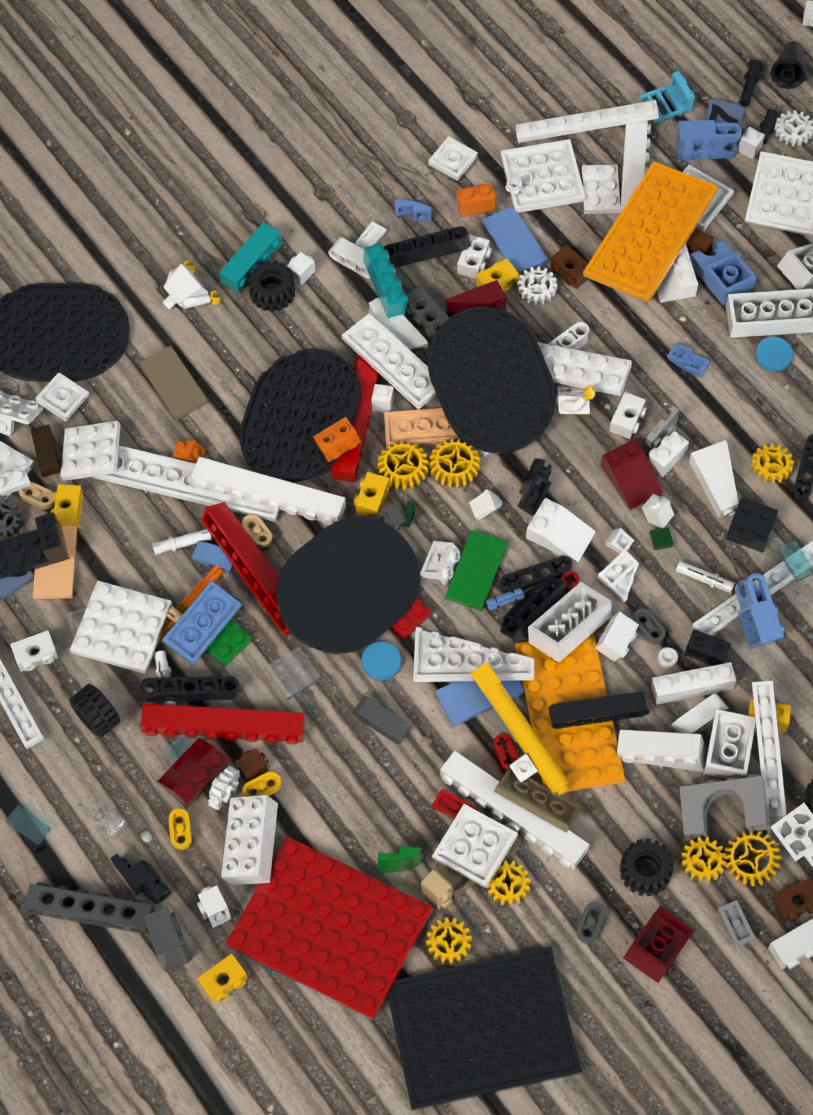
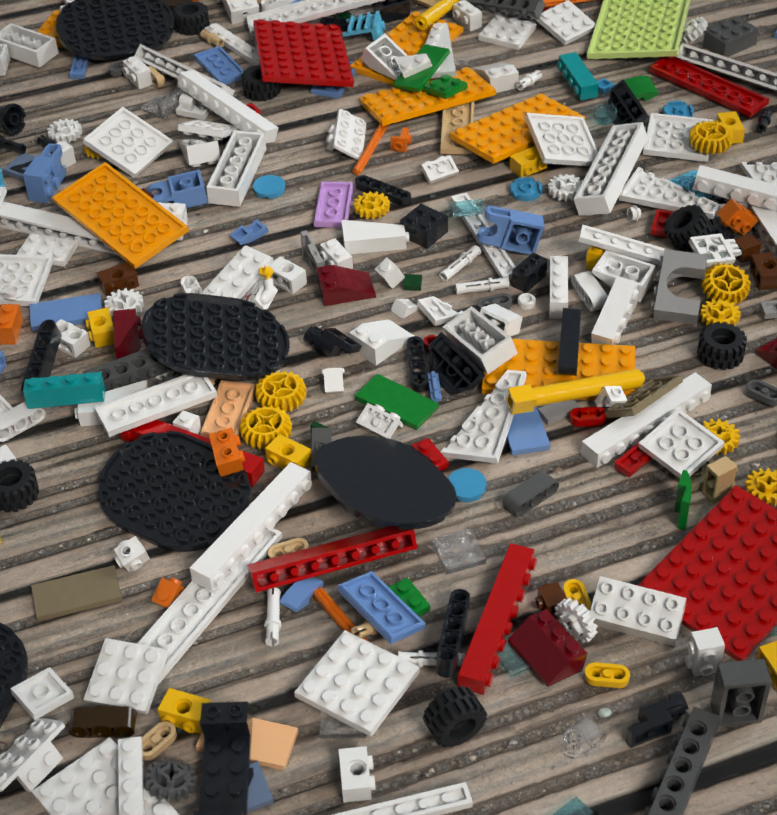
camera: 75 degrees left, 20 degrees down
none -> white brick [114,536,150,572]
none -> lavender tile [314,182,354,228]
none -> white pin [455,277,510,295]

